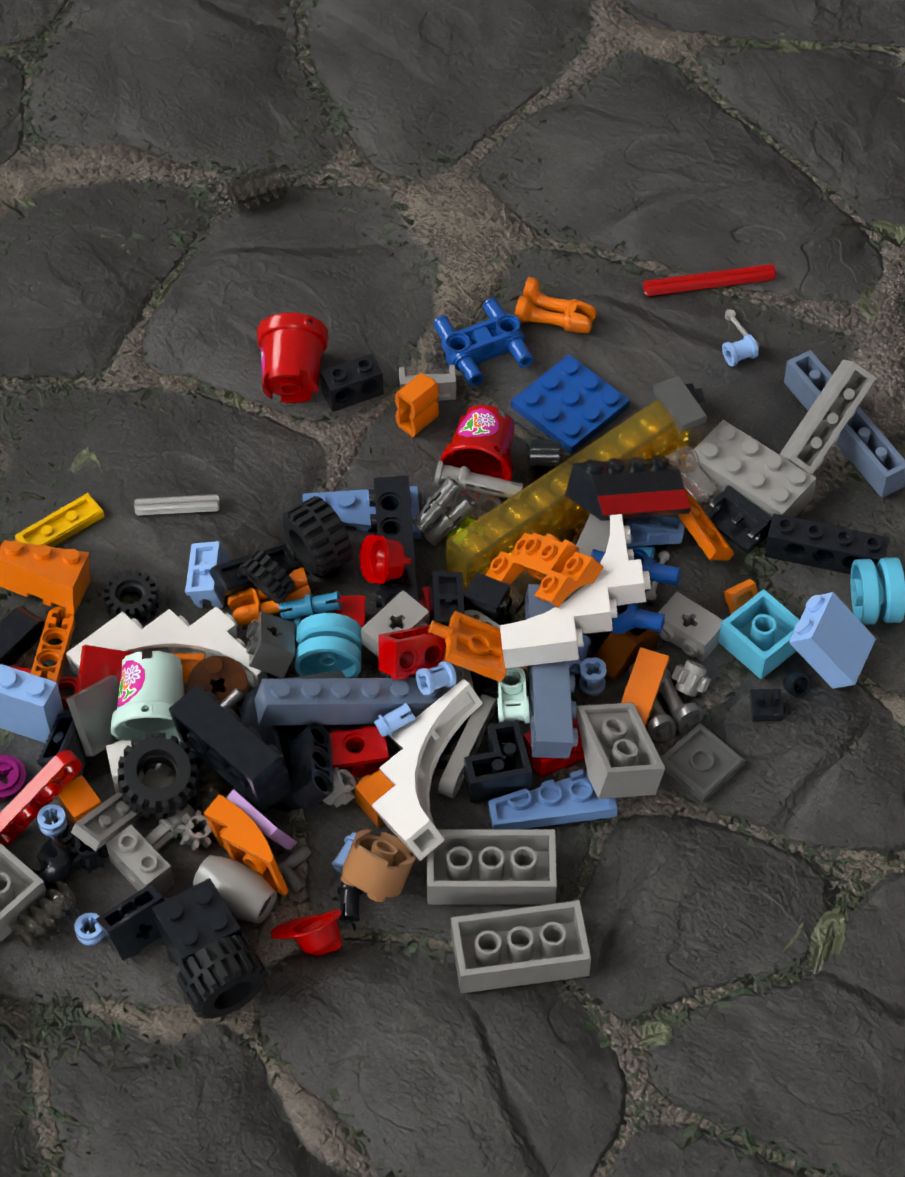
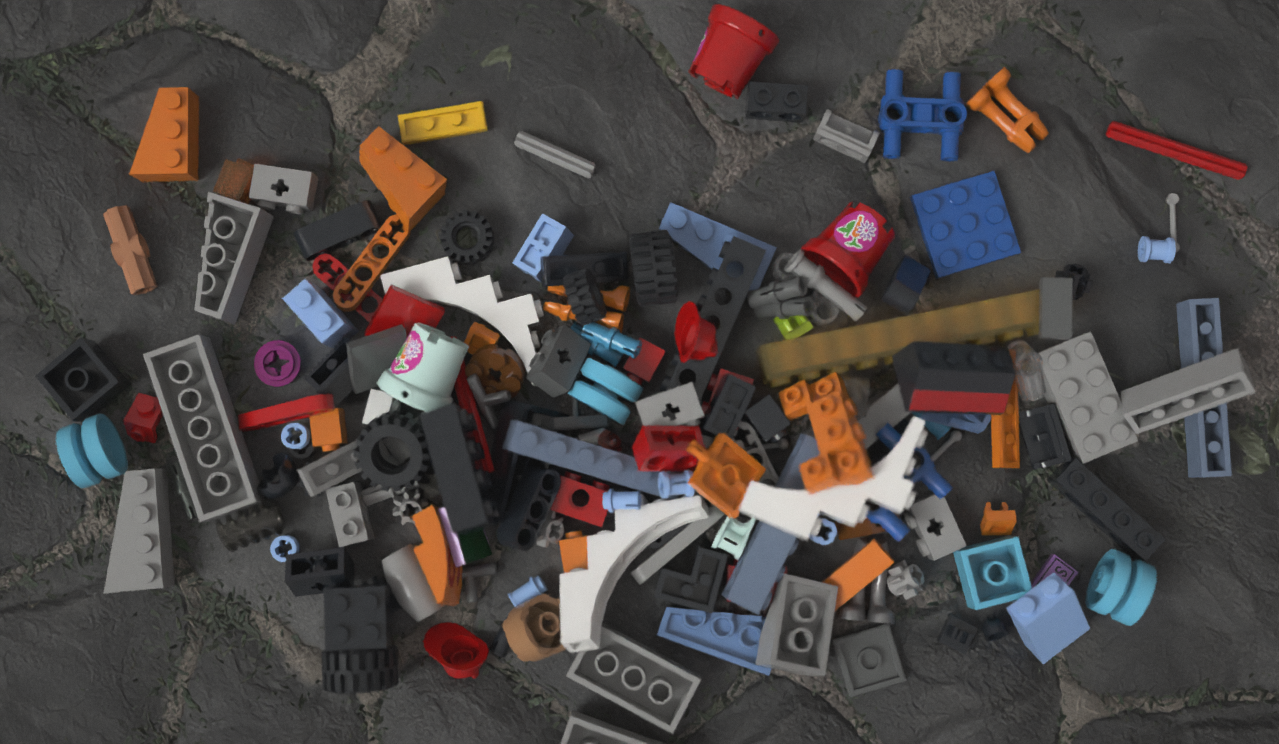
camera: 30 degrees right, 30 degrees up
orange brick [395,372,439,438] -> none

